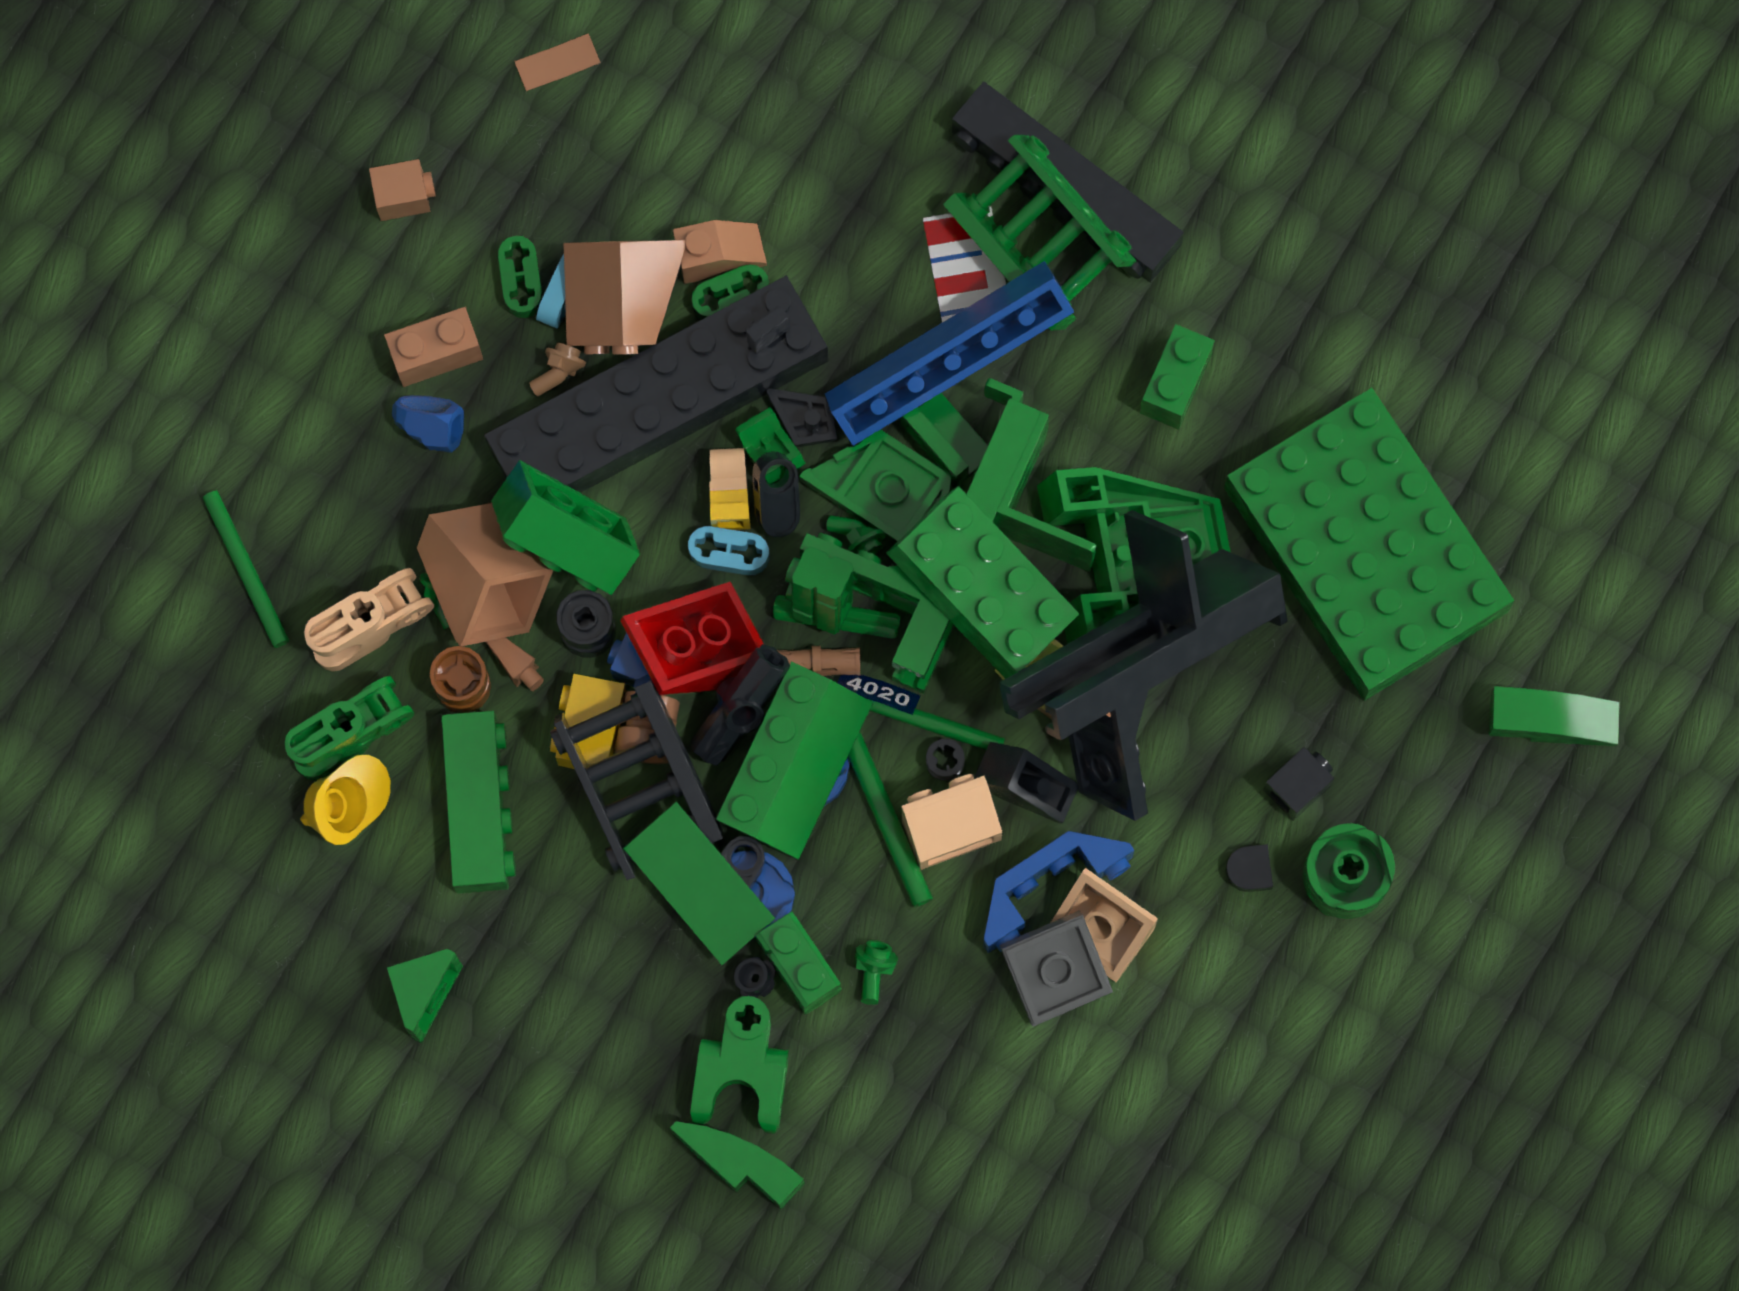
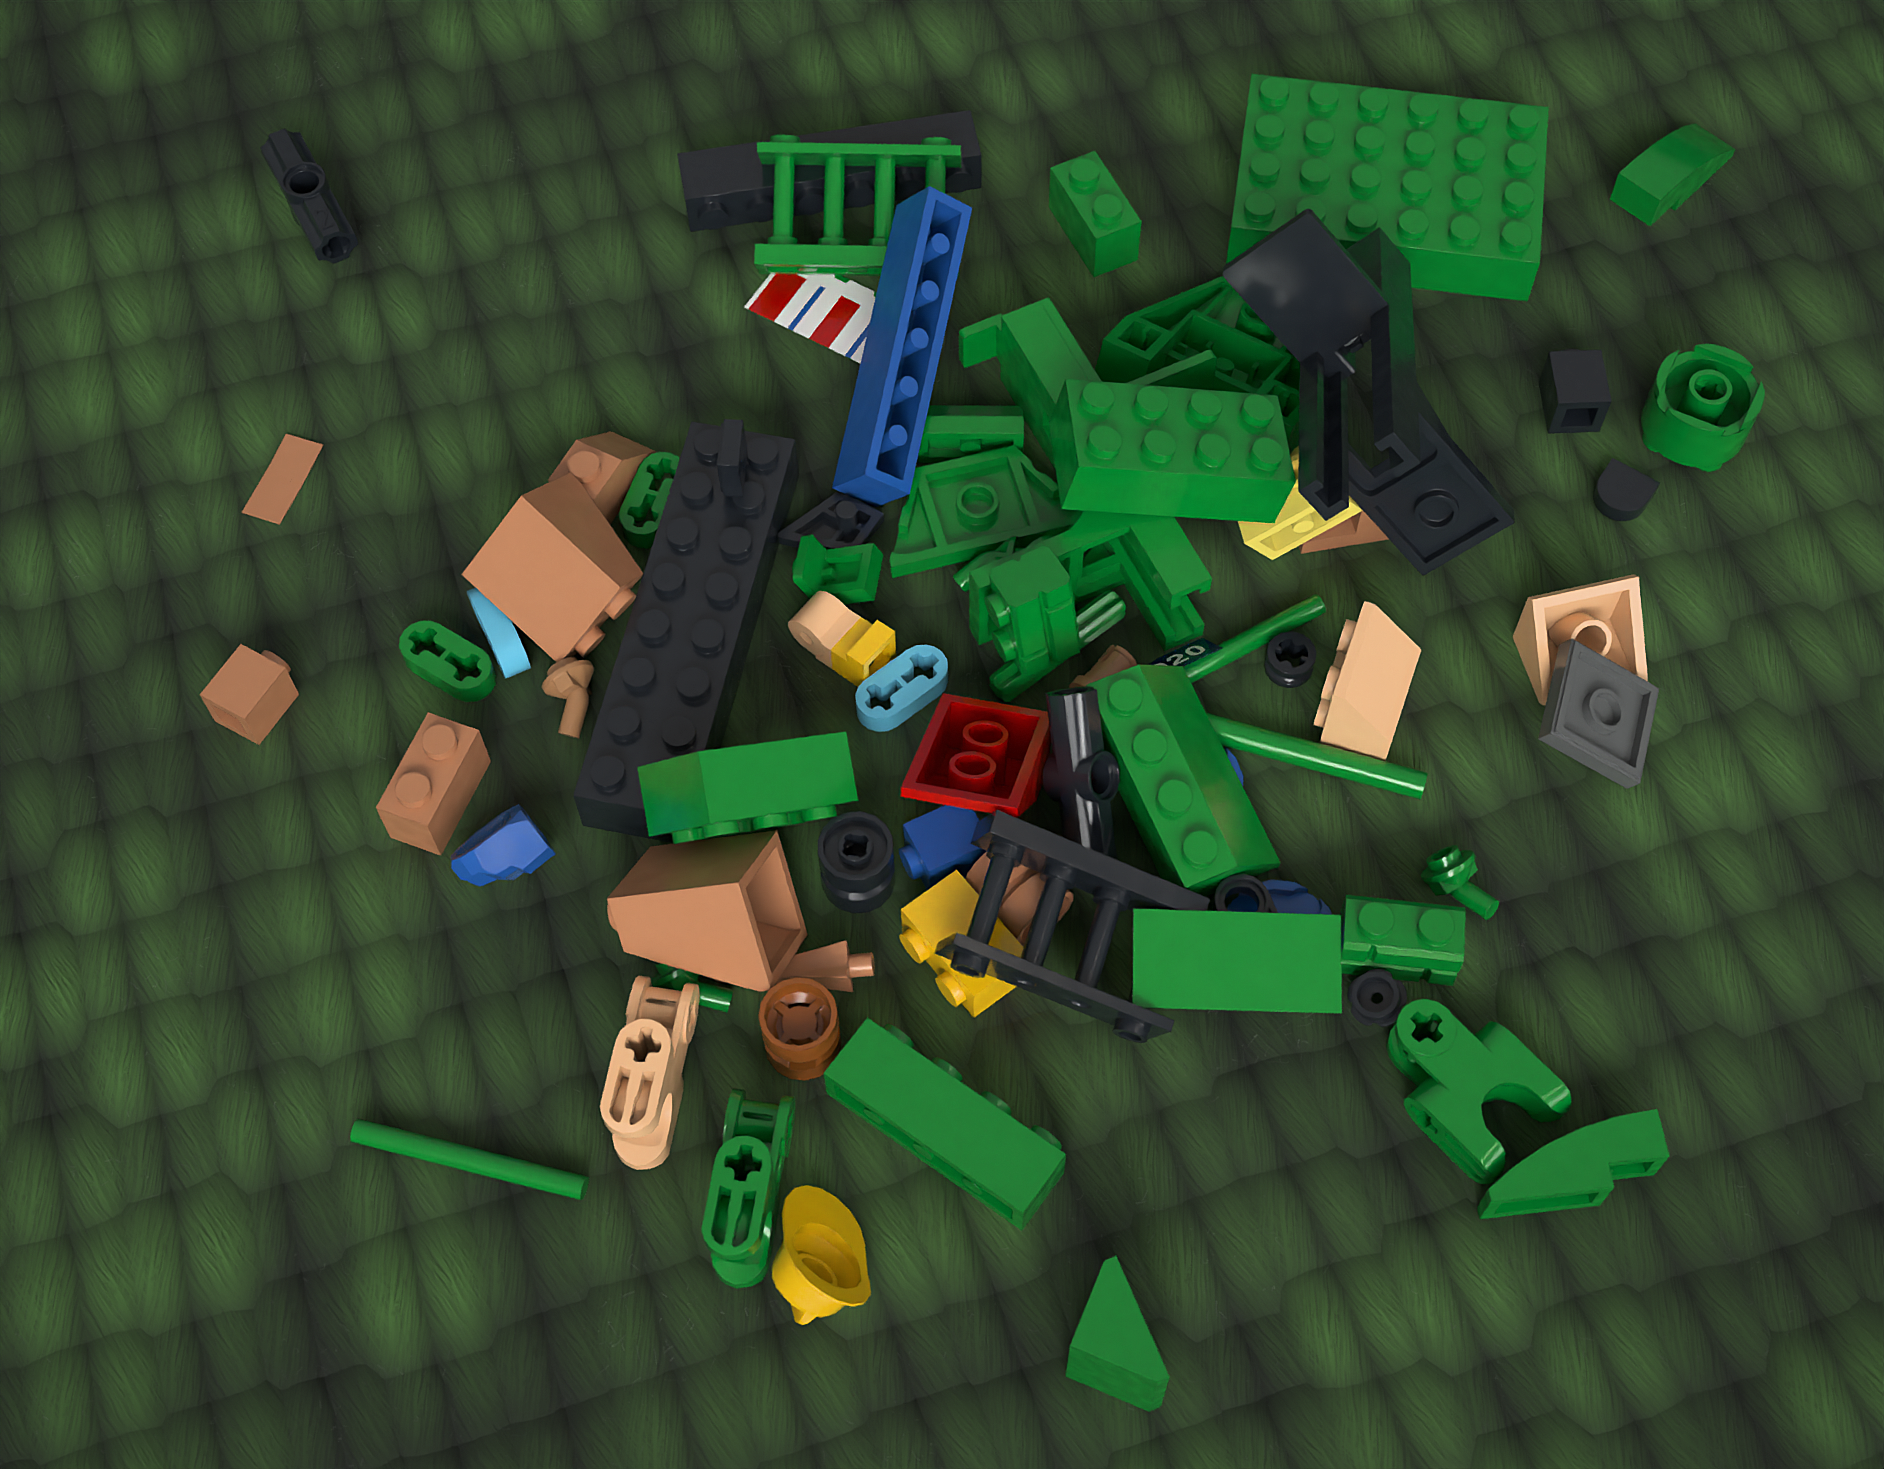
camera: 50 degrees left, 15 degrees down
black piece [752,451,800,537] -> none
black slope [974,742,1078,824] -> none
blue slope [983,831,1134,953] -> none

